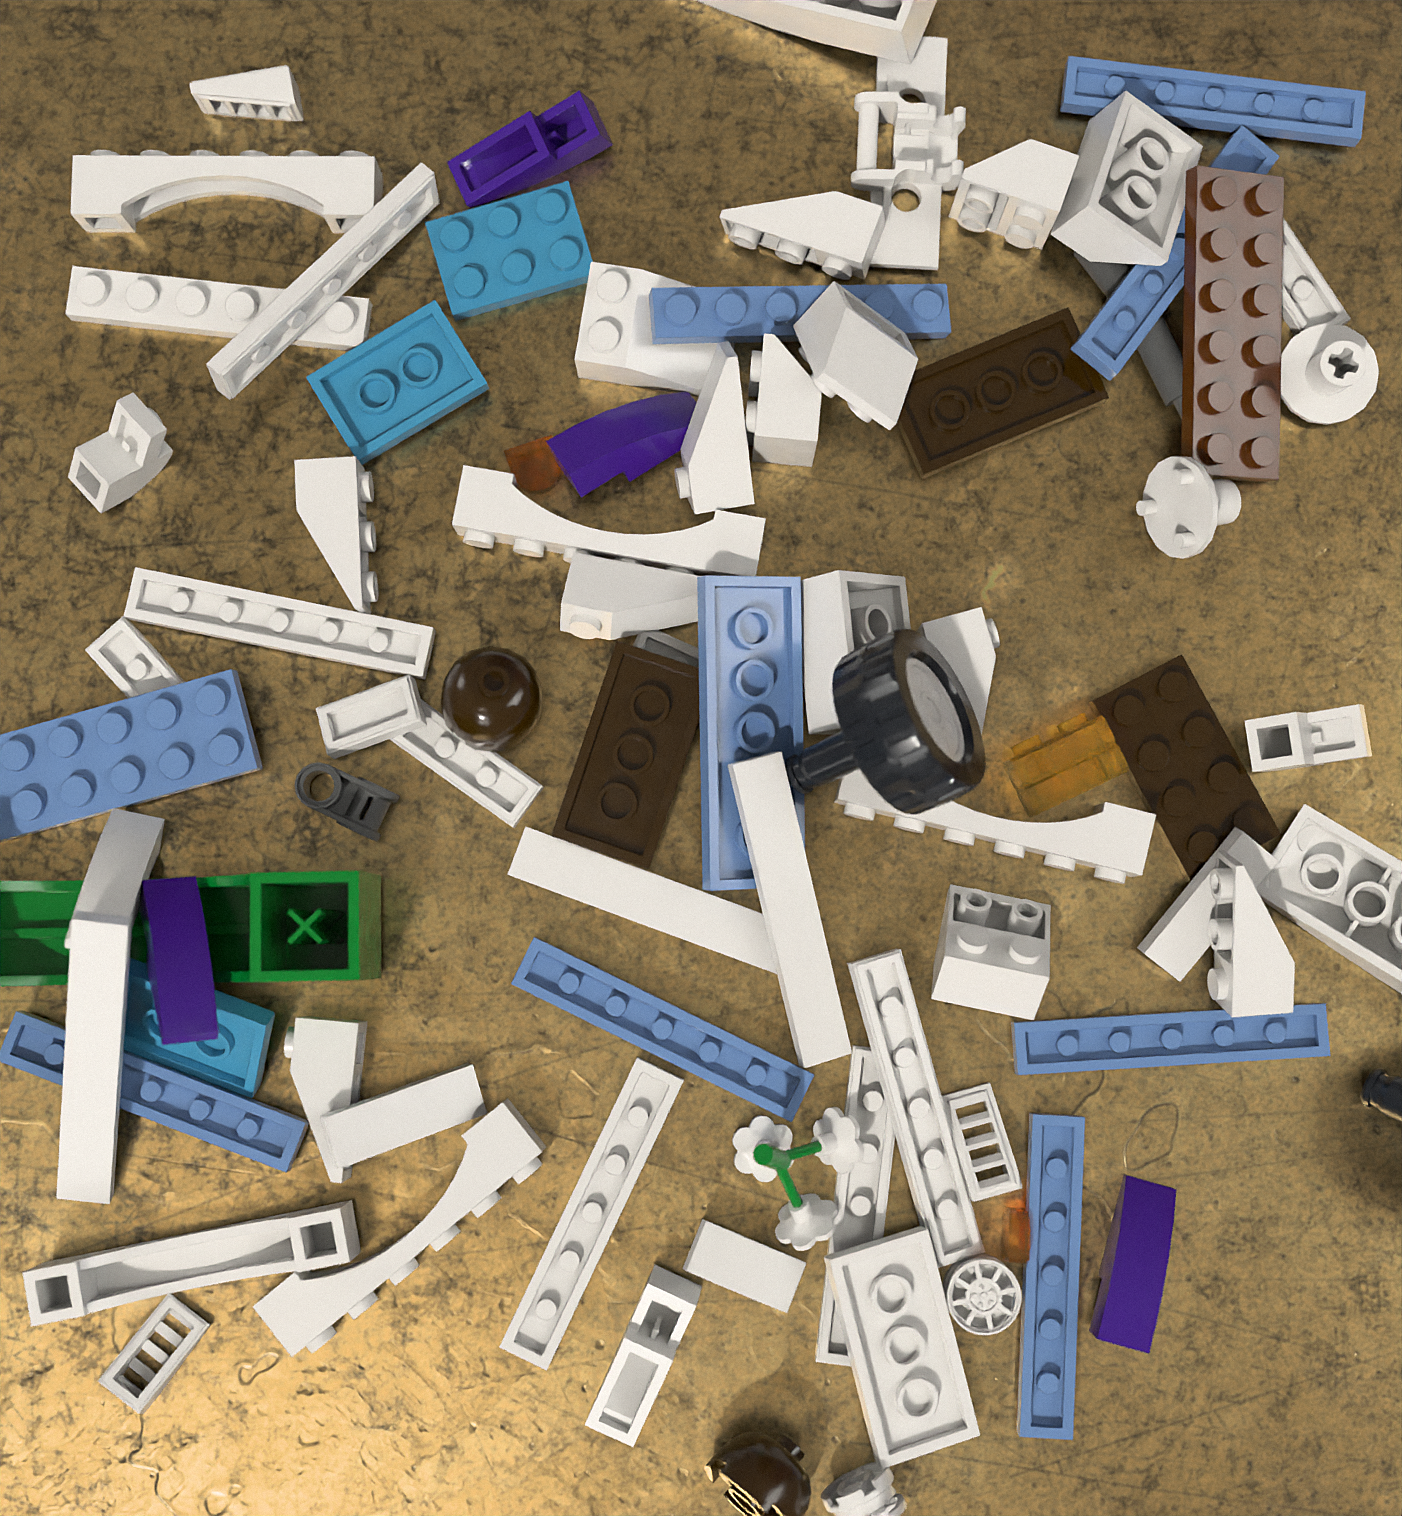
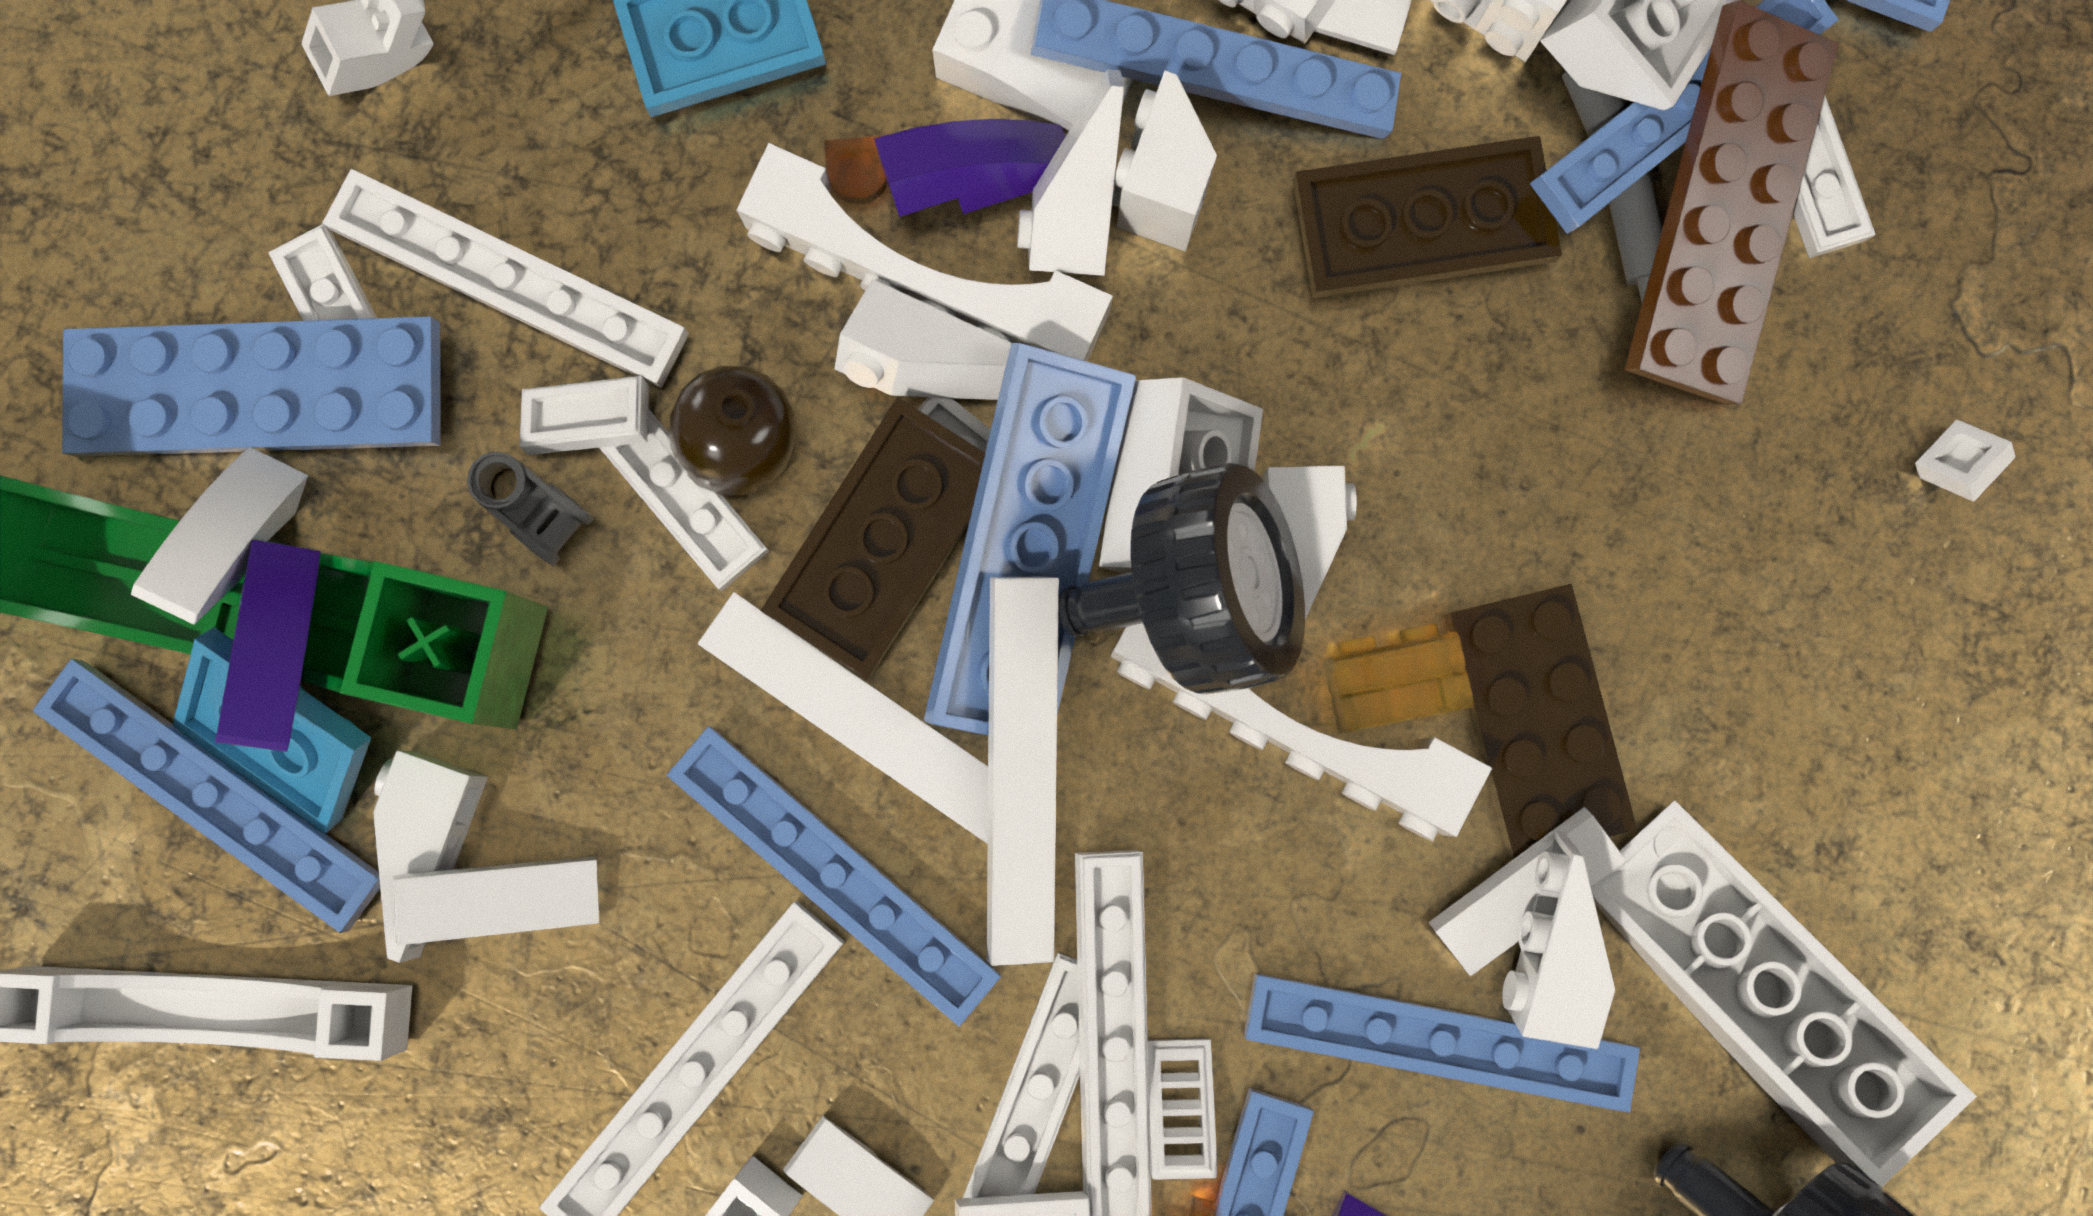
camera: 10 degrees right, 0 degrees up
white tile [56,911,132,1204] -> none
white slope [98,1293,210,1414] -> none
white arch [252,1098,546,1357] -> none
white slope [294,456,378,615] -> none
white plant [732,1107,864,1251] -> none
white slope [793,281,918,430] -> none
white slope [931,884,1051,1020] -> none
white piece [1136,456,1241,559] -> none
white brick [1245,704,1372,772] -> none
white piece [1280,323,1379,425] -> none

